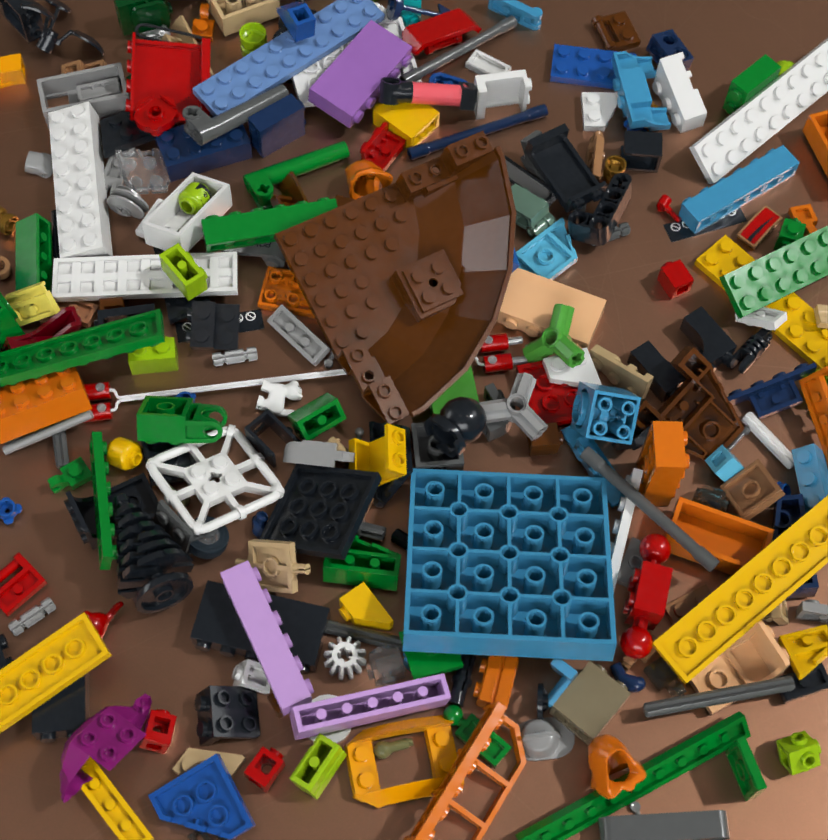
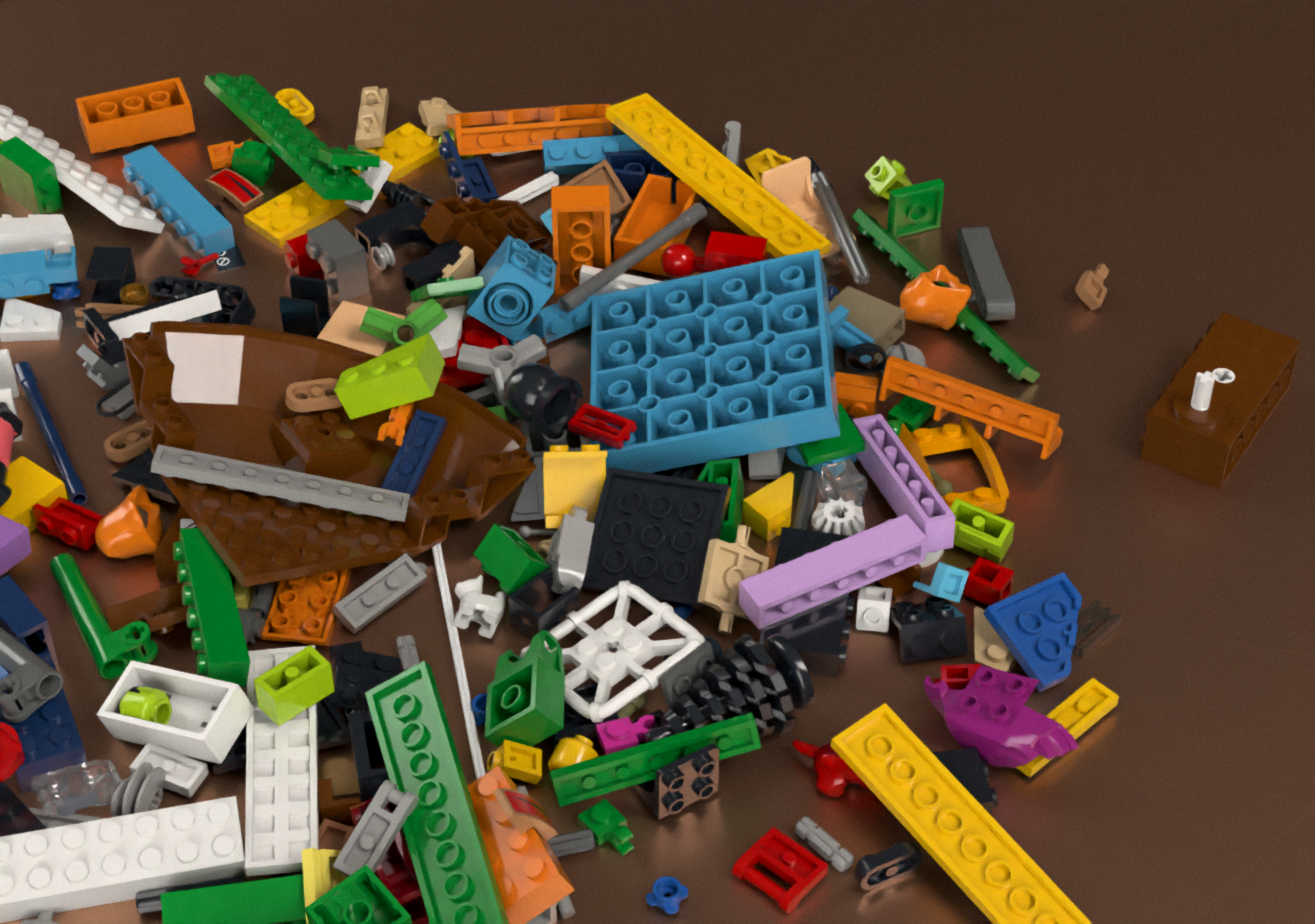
camera: 90 degrees left, 20 degrees down
none -> white sticker [108,290,222,341]
none -> light grey plate [151,444,410,522]
none -> black piece [279,275,331,338]
none -> medium nougat plate [285,378,342,412]
none -> dark grey brick [306,219,369,304]
none -> green wing [318,145,380,171]
none -> light grey plate [333,780,419,877]
none -> lime wedge [334,333,445,420]
none -> light grey bush [371,242,396,271]
none -> orange plate [377,401,415,446]
none -> dark blue plate [381,409,448,497]
none -> plate [410,276,484,303]
none -> yellow bracket [487,739,542,785]
none -> medium nougat slope [493,788,558,841]
none -> red tile [568,403,637,450]
none -> dark pink plate [596,715,655,755]
none -> medium azure panel [912,562,969,603]

